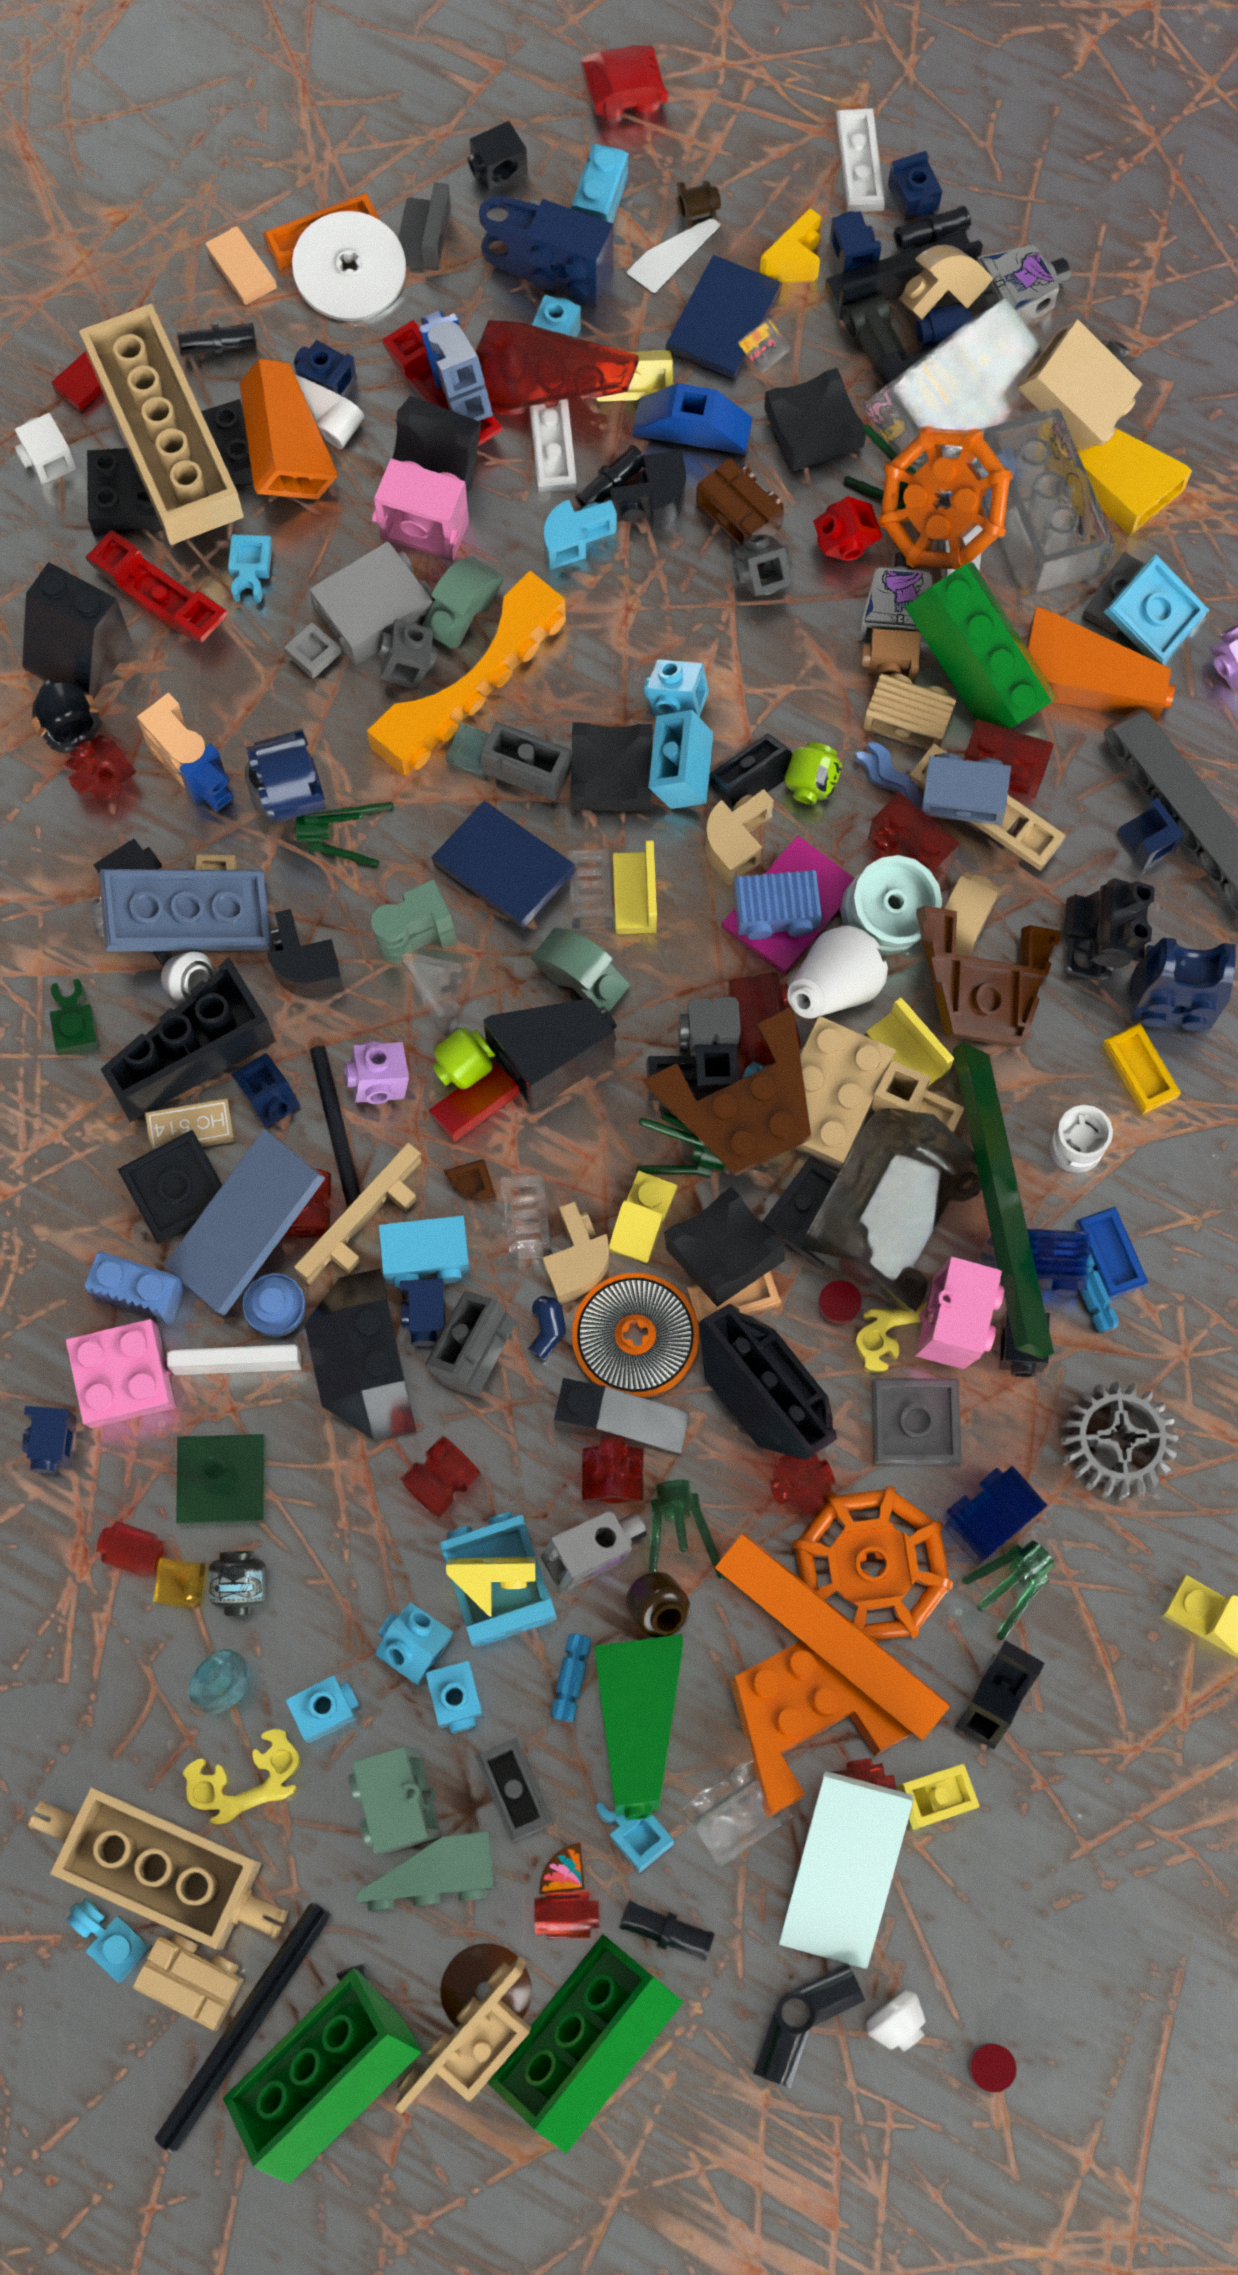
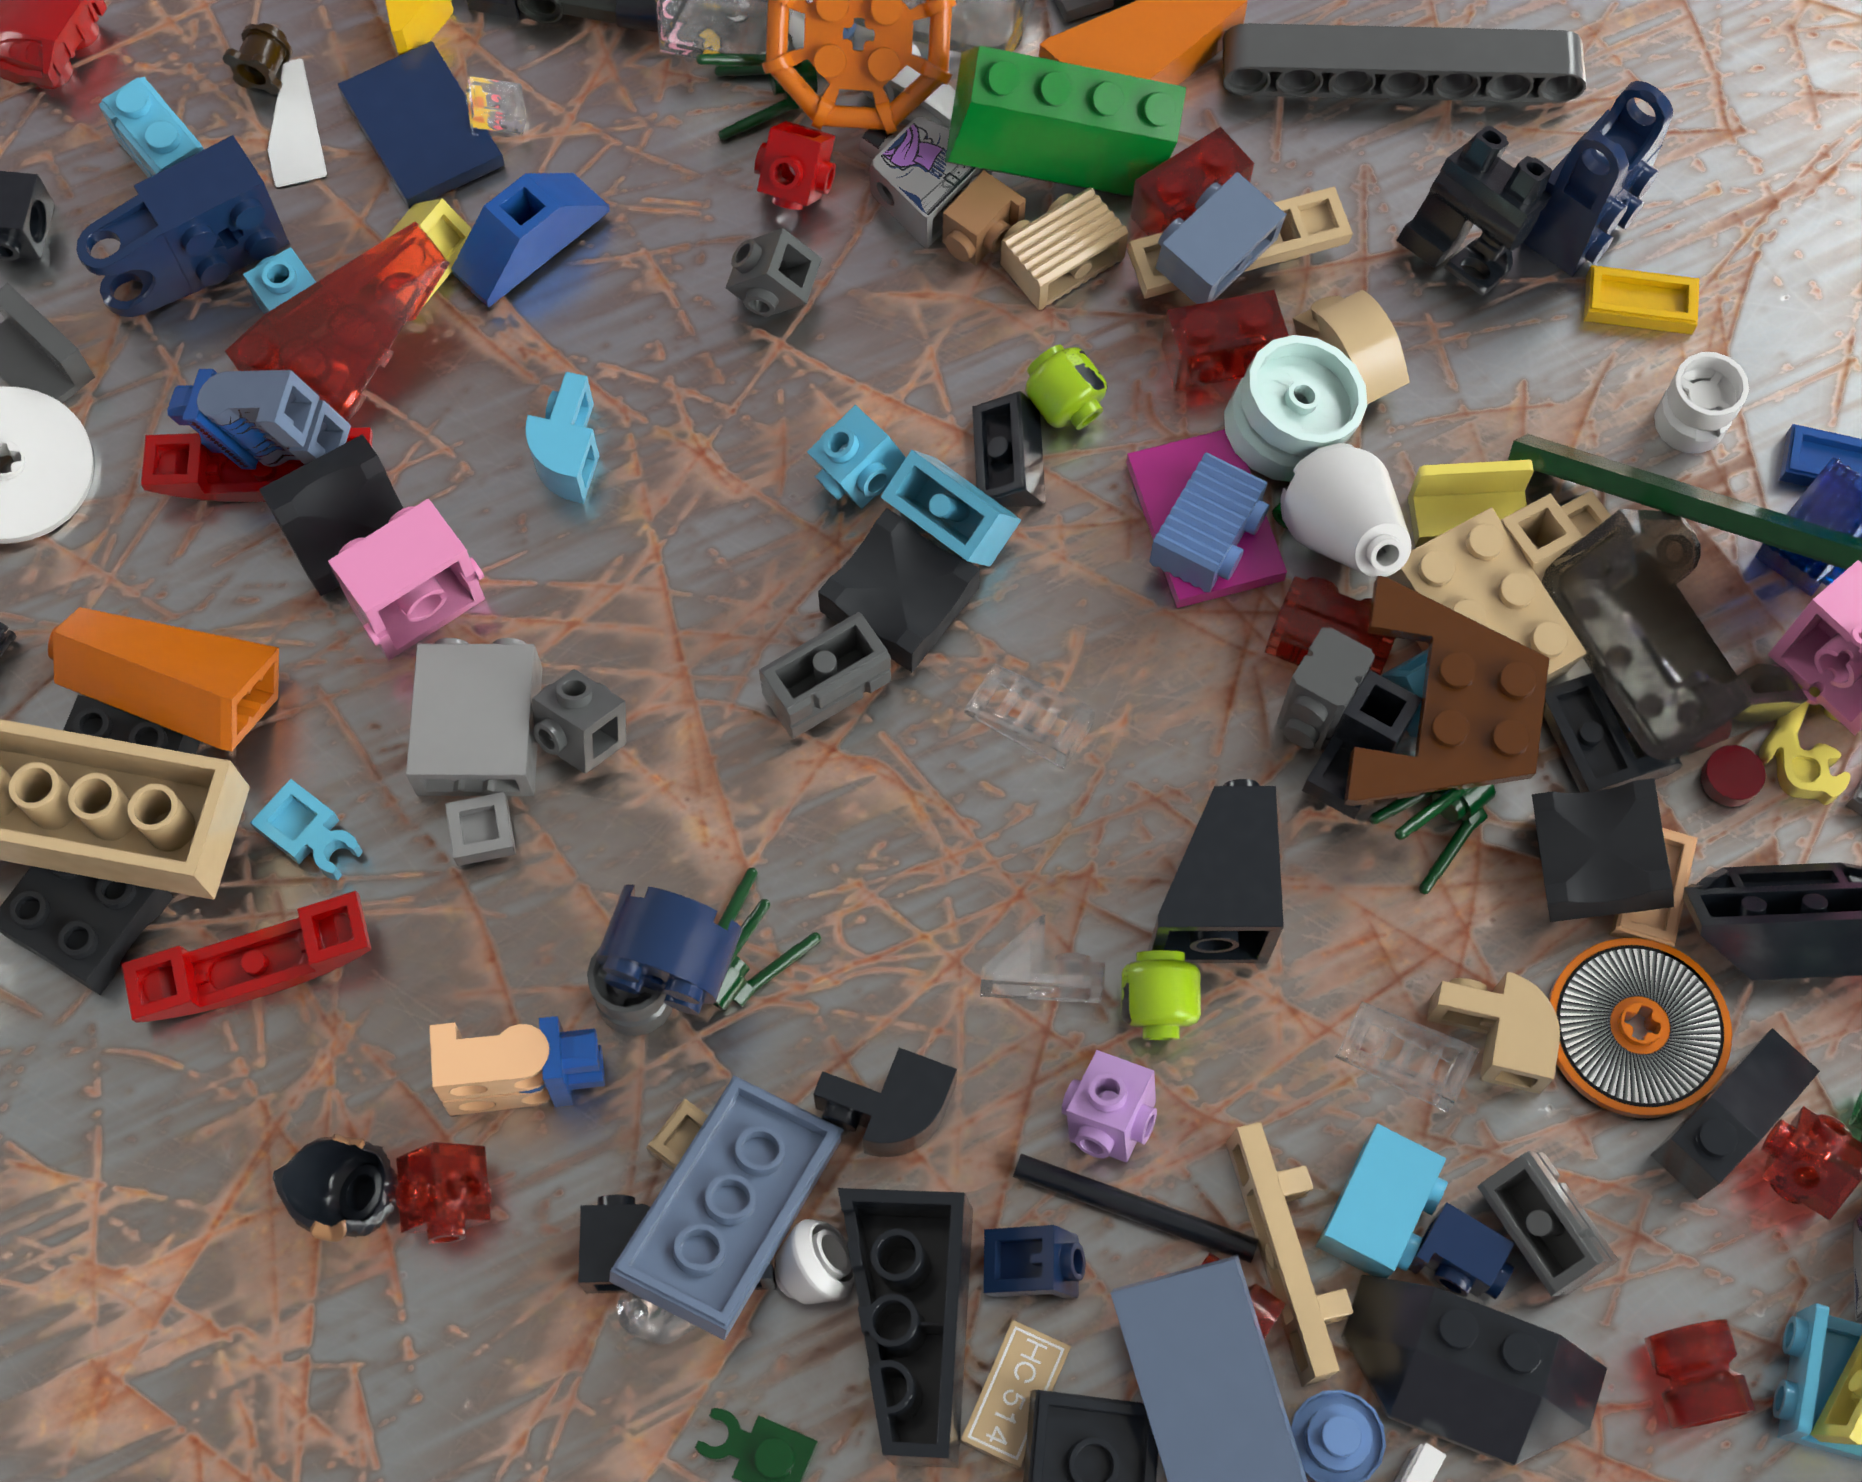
camera: 55 degrees left, 5 degrees down
black slope [22,562,133,699] -> none
dark blue brick [294,339,357,397] -> none
white piece [295,375,365,449] -> none
light orange arch [367,571,566,777] -> none
sand green legs [371,879,457,964] -> none
sand green brick [422,556,505,649] -> none
red slope [429,1062,520,1143] -> none
dark blue tile [431,800,576,928] -> none
reddish brown tile [444,1159,497,1203] -> none
clear light blue tile [446,723,490,776] -> none
dark blue arm [527,1296,566,1361] -> none
white tile [528,382,577,493] -> none
sand green brick [530,928,630,1012] -> none
black pin [575,445,644,508] -> none
light yellow slope [609,1170,678,1265] -> none
black brick [610,450,686,530] -> none
light yellow panel [613,840,657,934] -> none
reddish brown brick [696,458,784,545] -> none
tan brick [705,789,774,886] -> none
black brick [764,368,866,471] -> none
medium blue hair [854,742,924,812] -> none
reddish brown wing [916,905,1061,1047] -> none
dark blue panel [1117,797,1184,869] -> none

